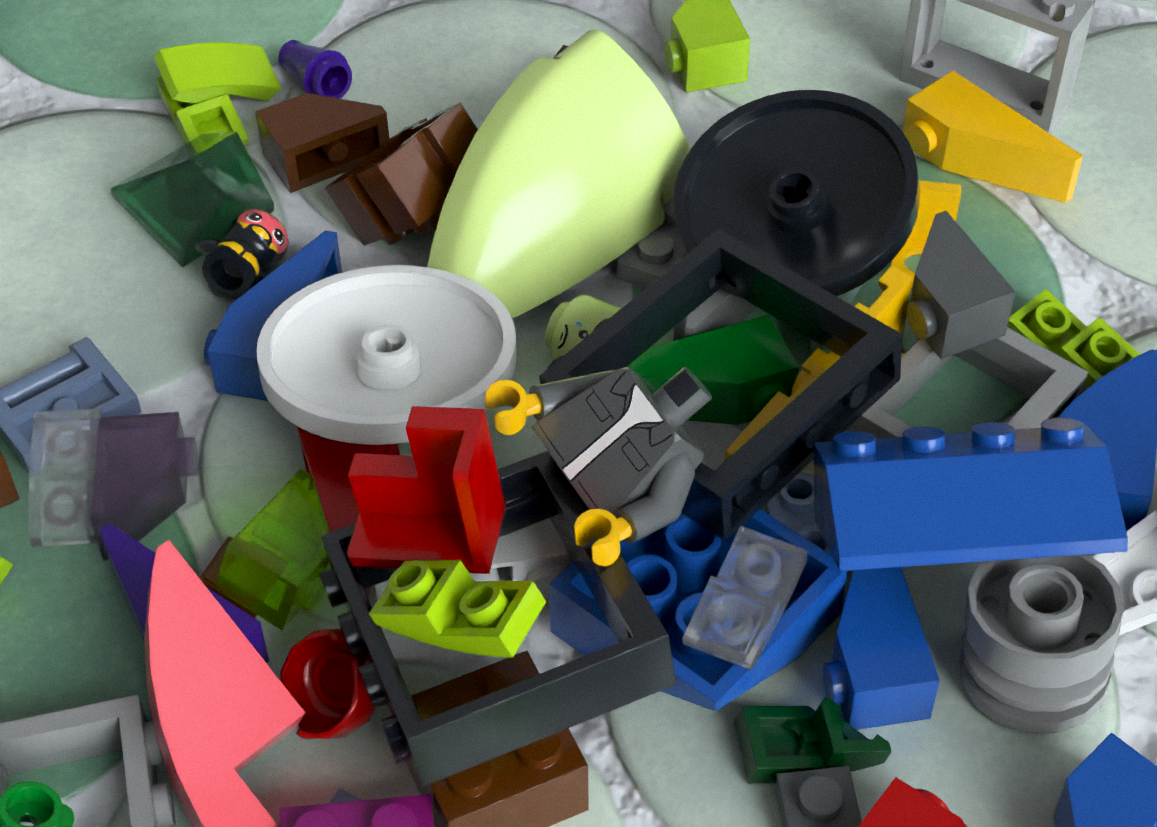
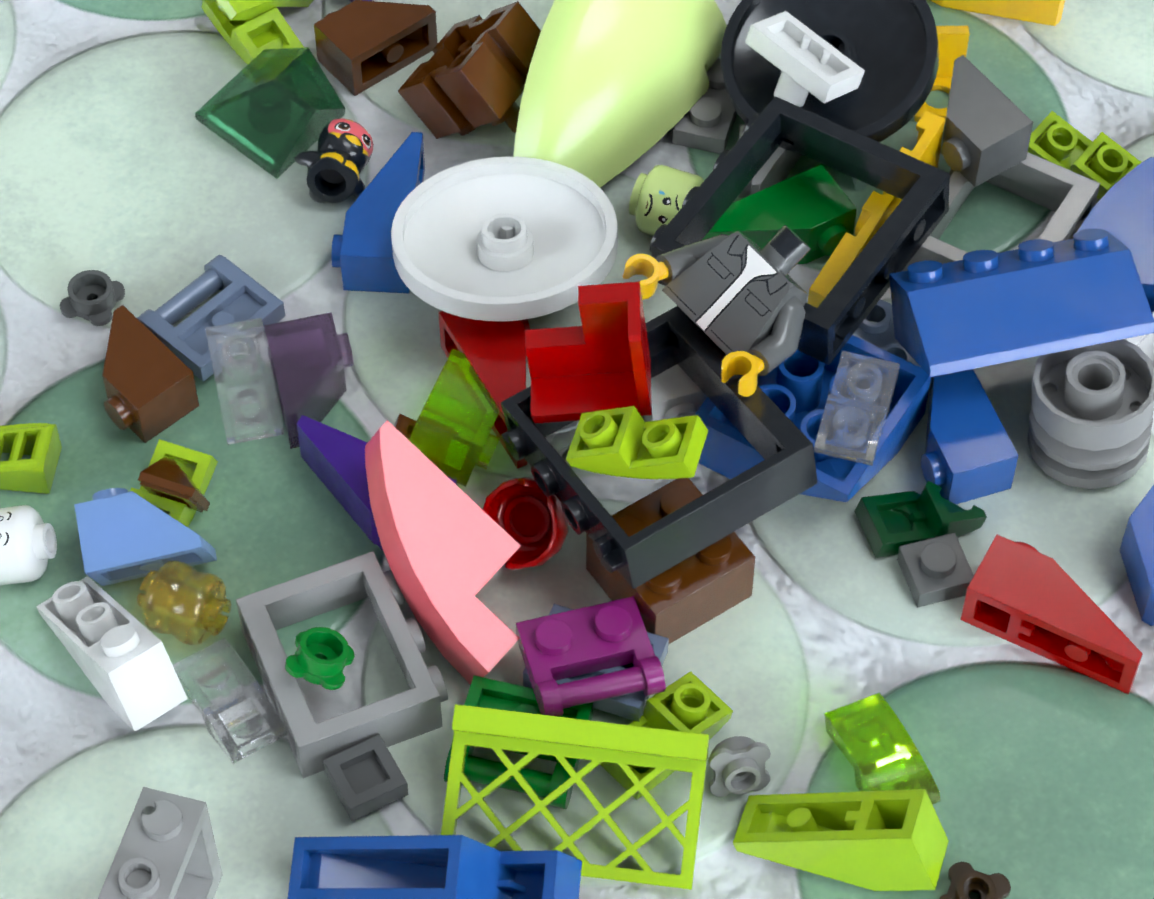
camera: 10 degrees left, 5 degrees up
none -> white tile [745,11,865,107]

